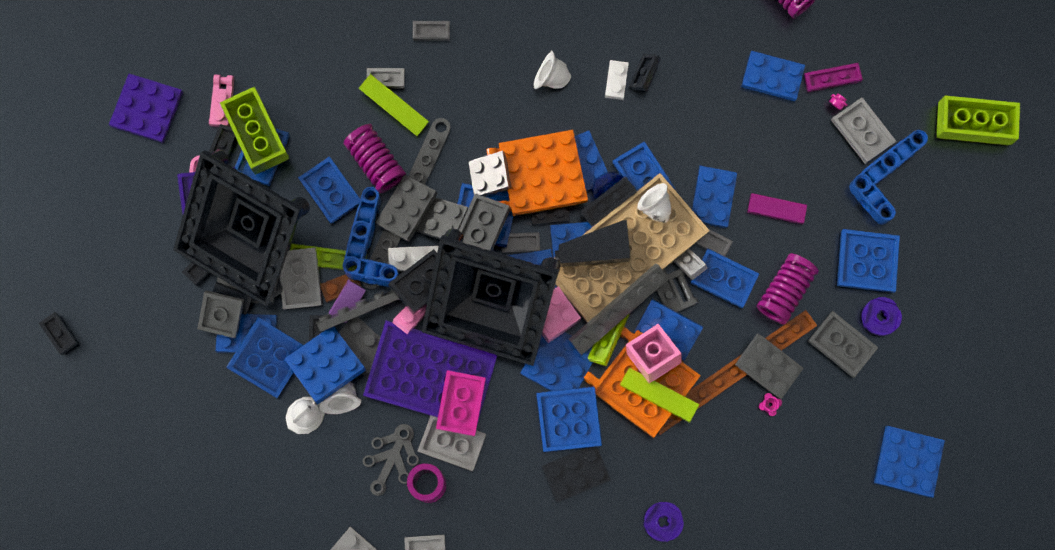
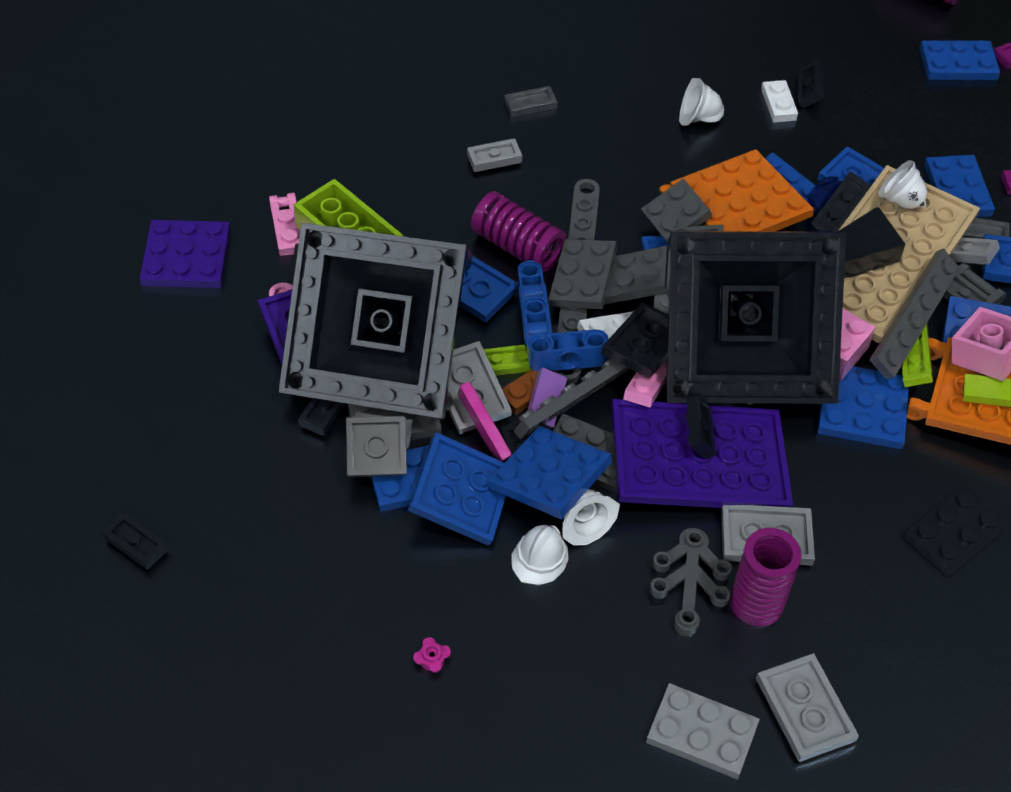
camera: 15 degrees left, 25 degrees down
lime tile [359,74,429,136] -> none
dark pink plate [436,370,486,436] -> none
blue plate [536,386,602,452] -> none
none -> dark pink plate [413,637,451,673]
none -> dark pink tile [457,381,512,463]
none -> black plate [686,395,716,459]

